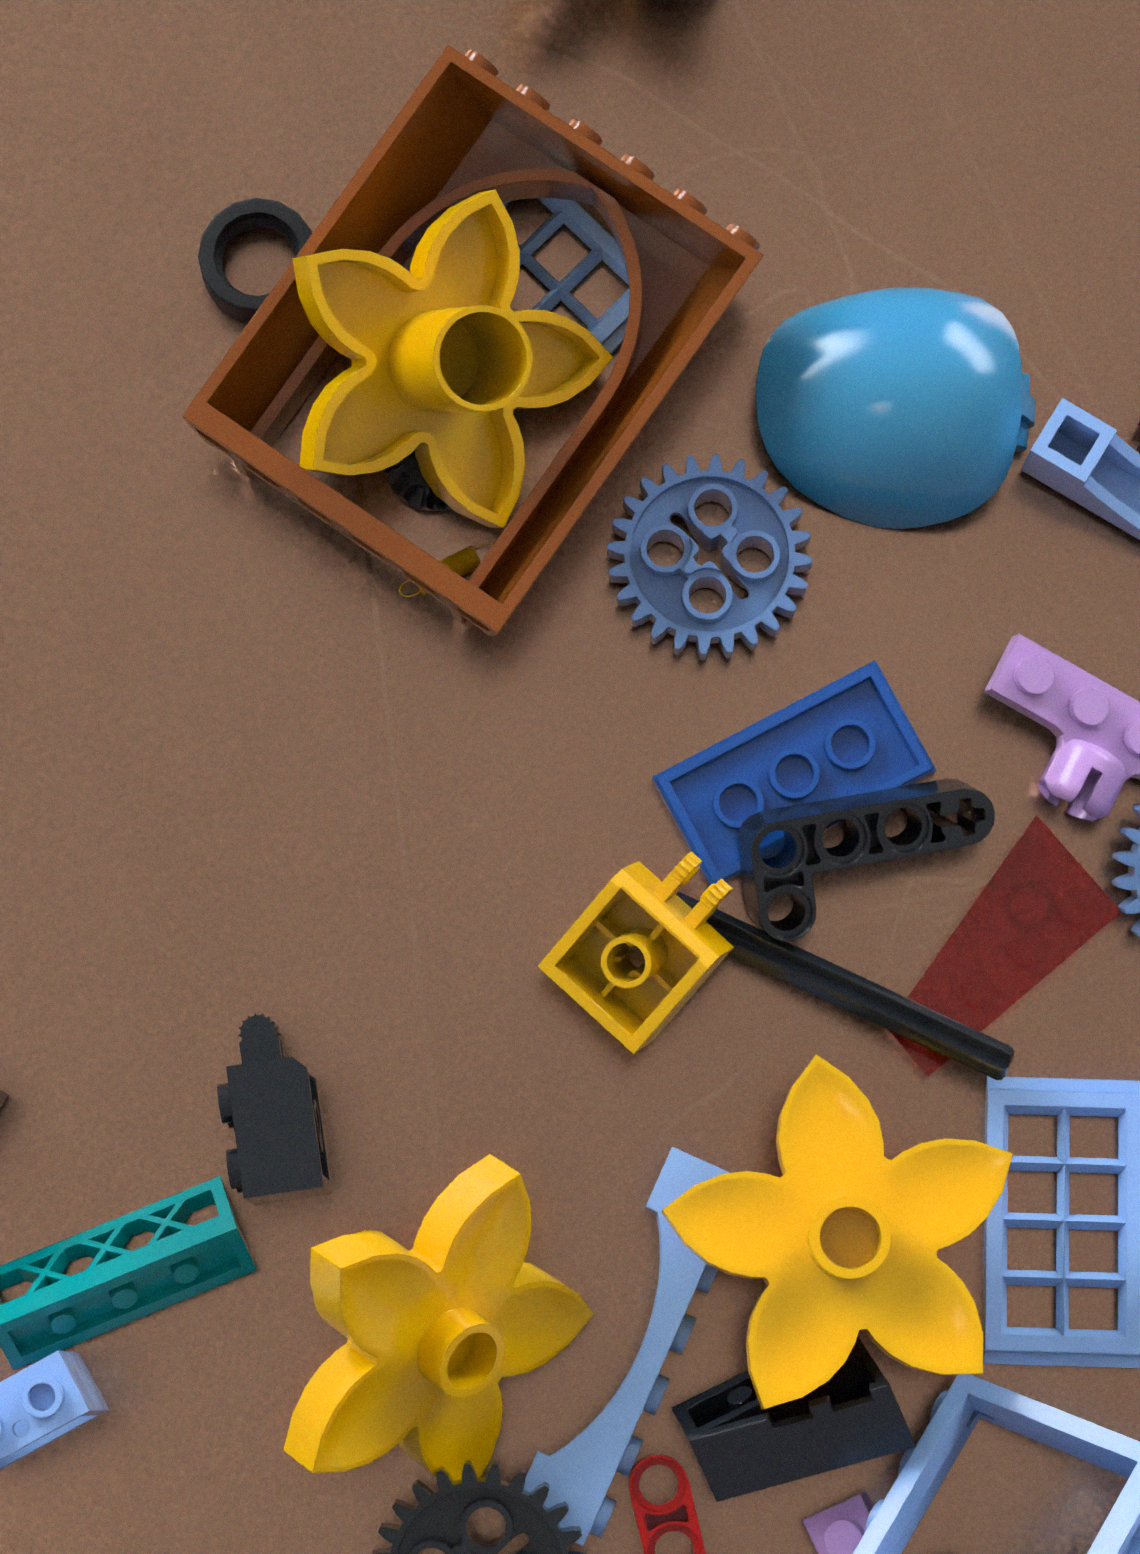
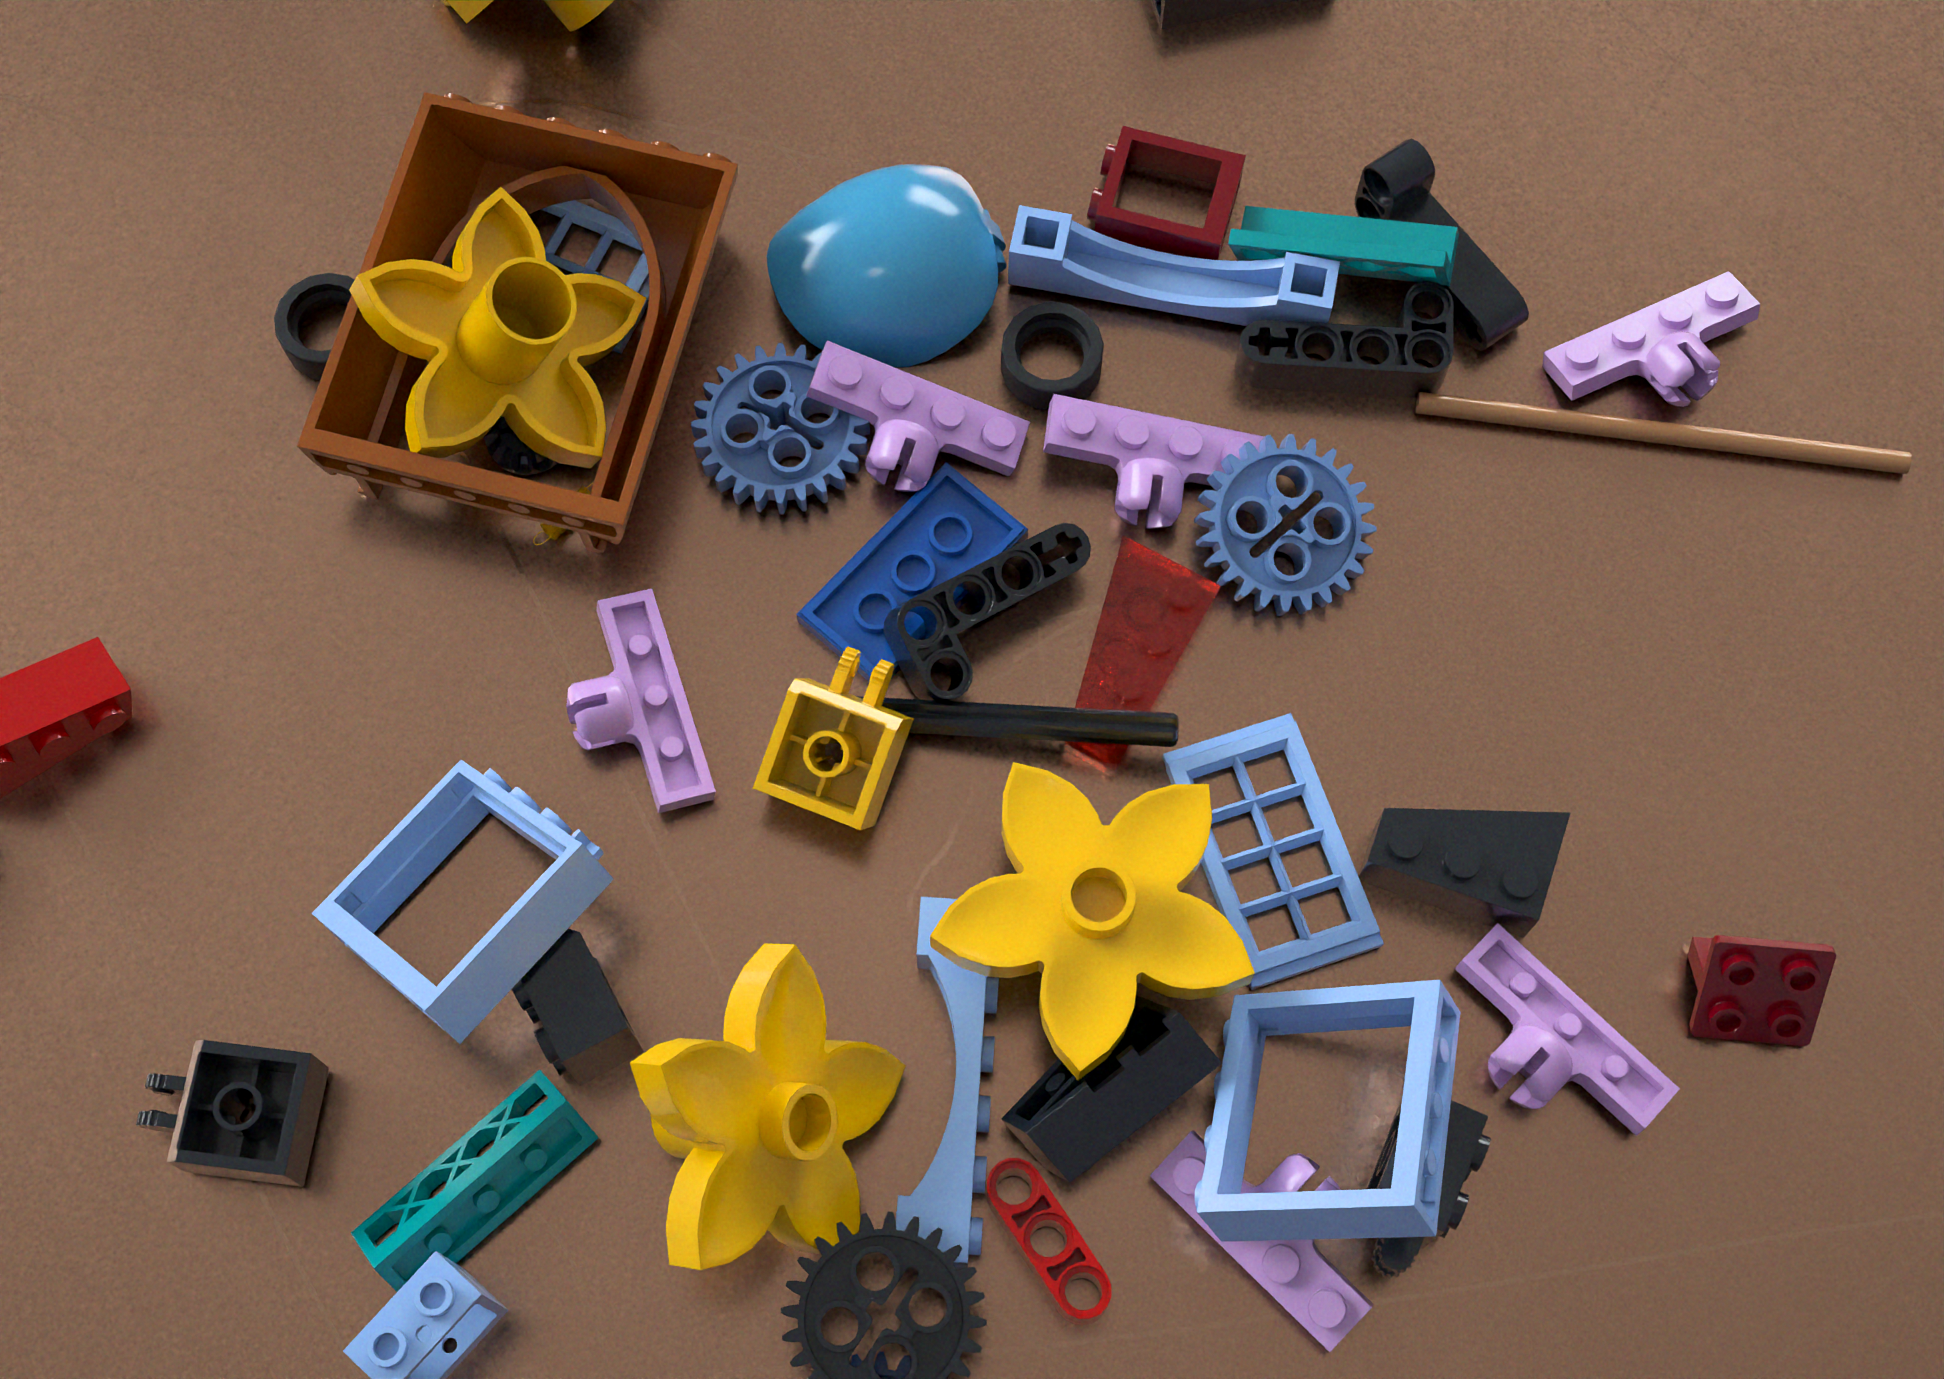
camera: 20 degrees left, 10 degrees down
none -> light blue window [311,760,614,1044]
none -> lavender plate [566,589,716,813]
none -> lavender plate [806,341,1030,492]
none -> black tyre [1001,301,1104,410]

